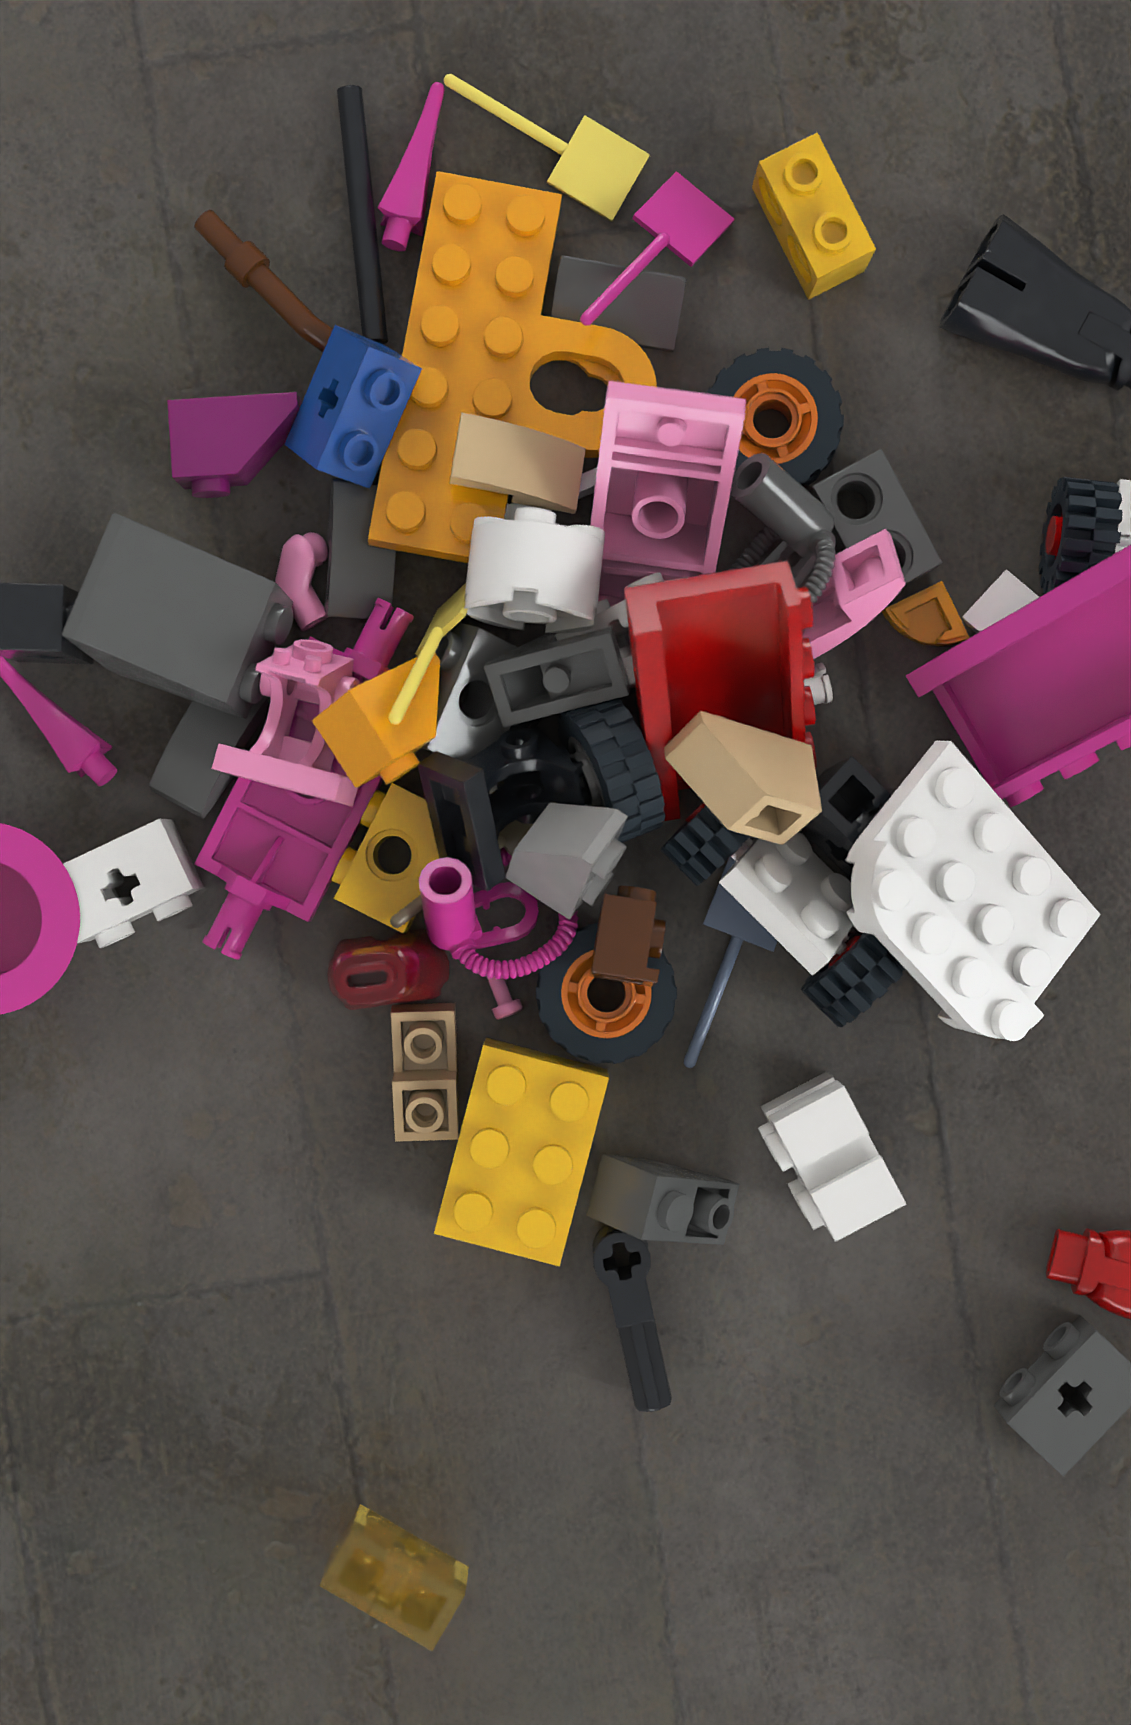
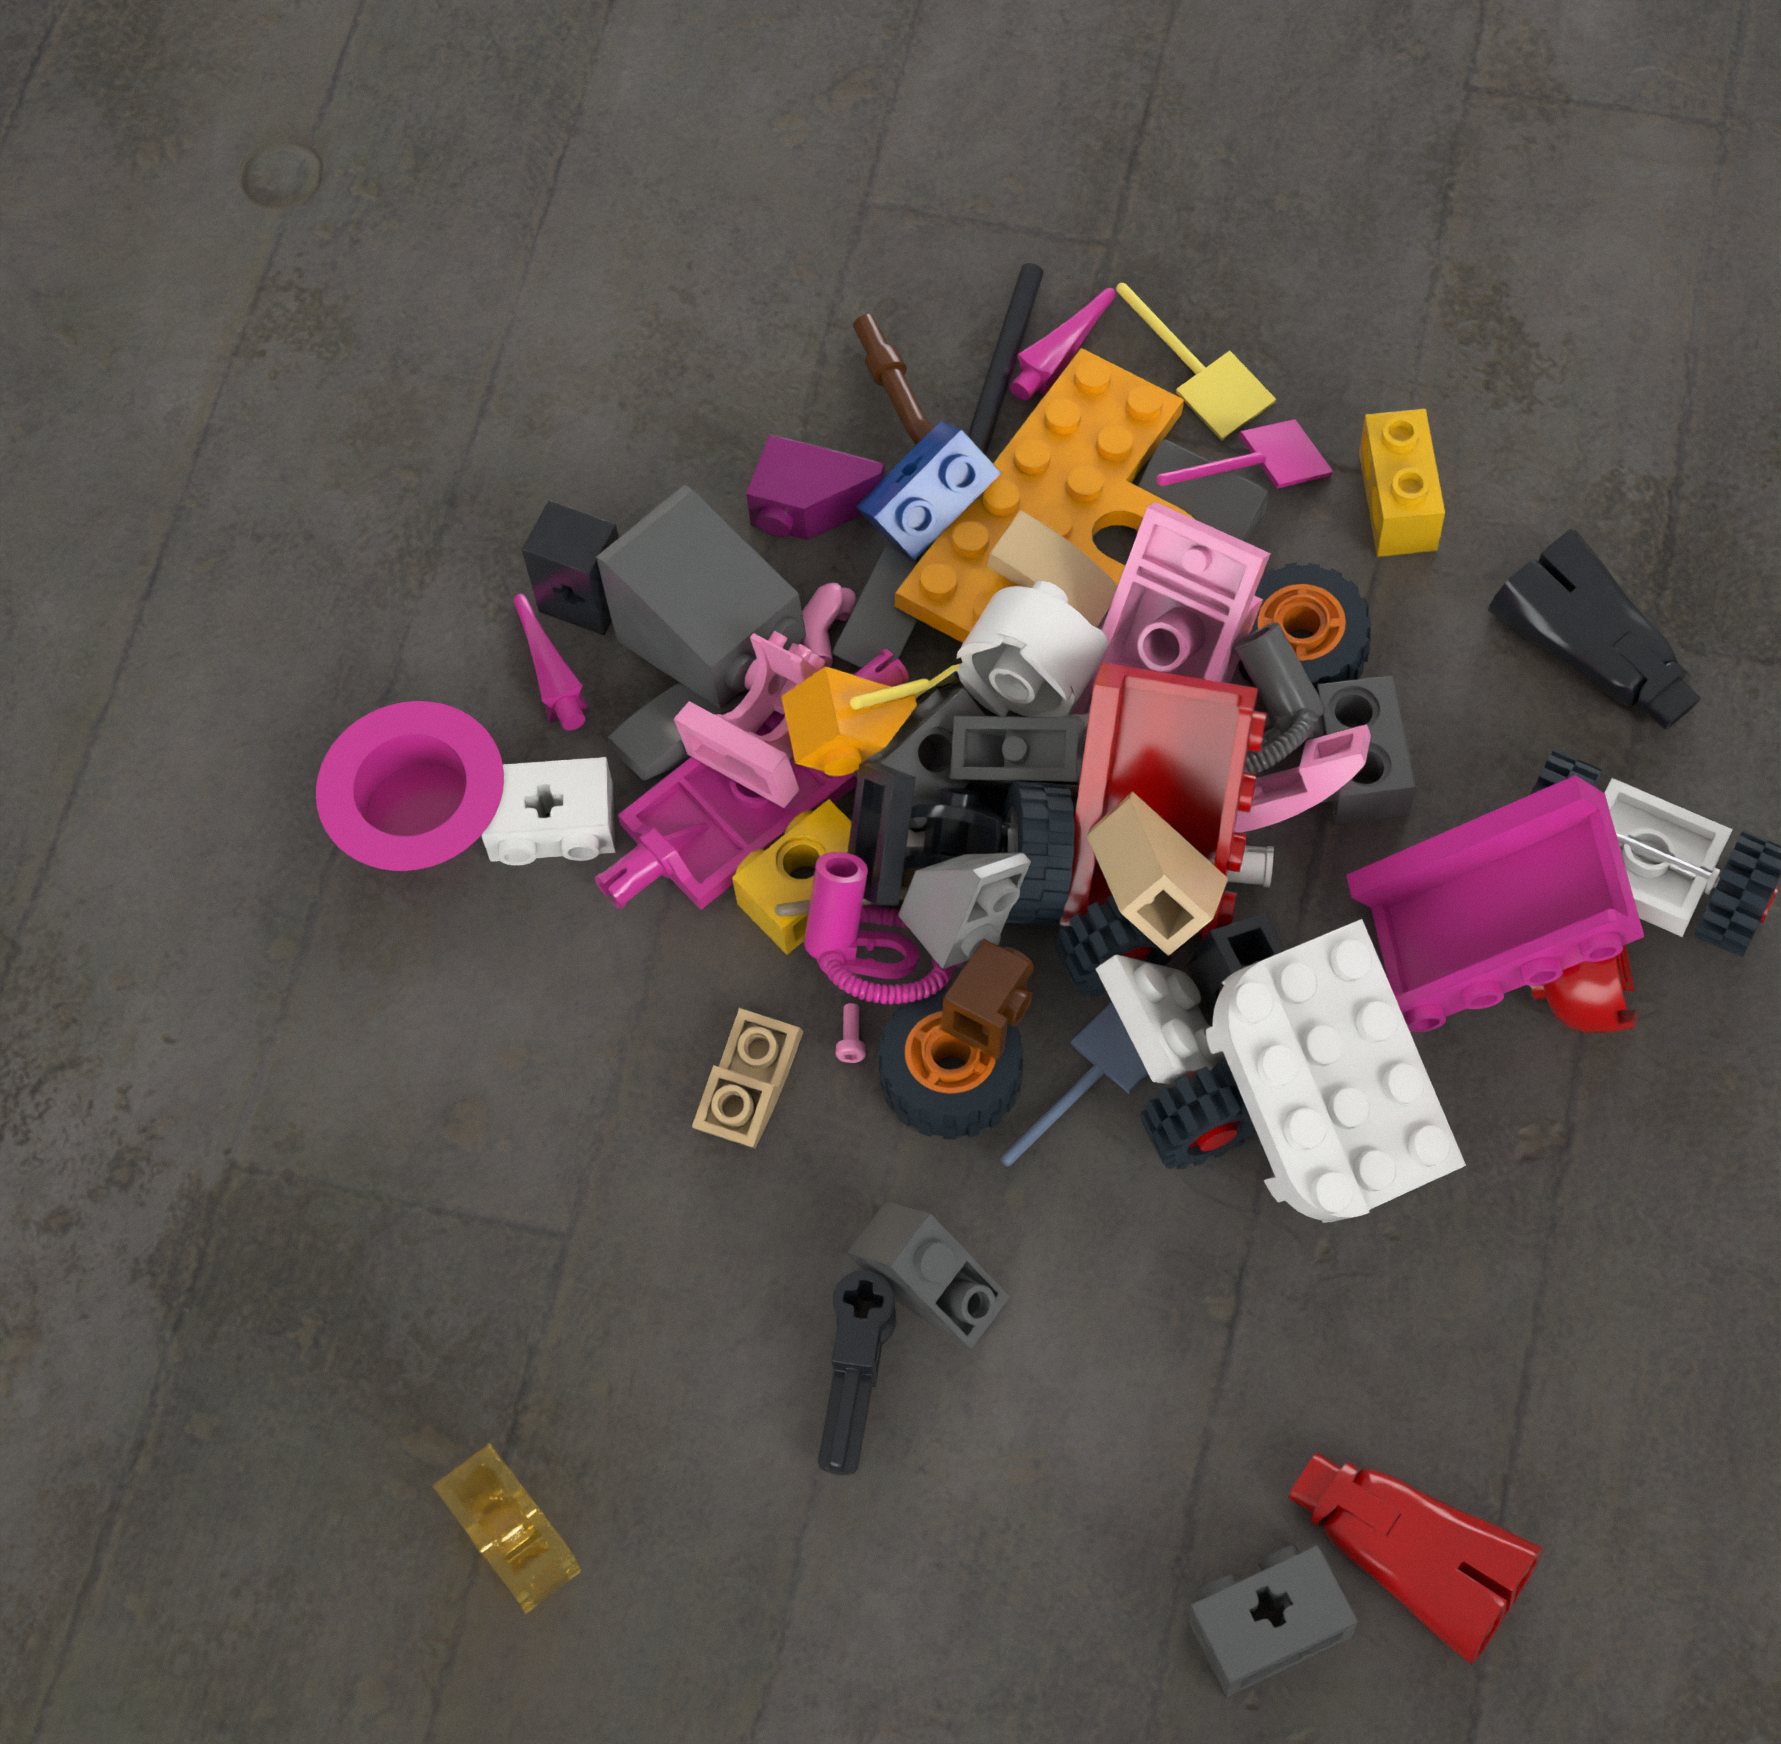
camera: 25 degrees right, 25 degrees down
dark red piece [328,929,450,1010] -> none
yellow brick [434,1038,609,1267] -> none
white brick [758,1072,906,1242] -> none
light orange tile [882,581,970,646] -> none

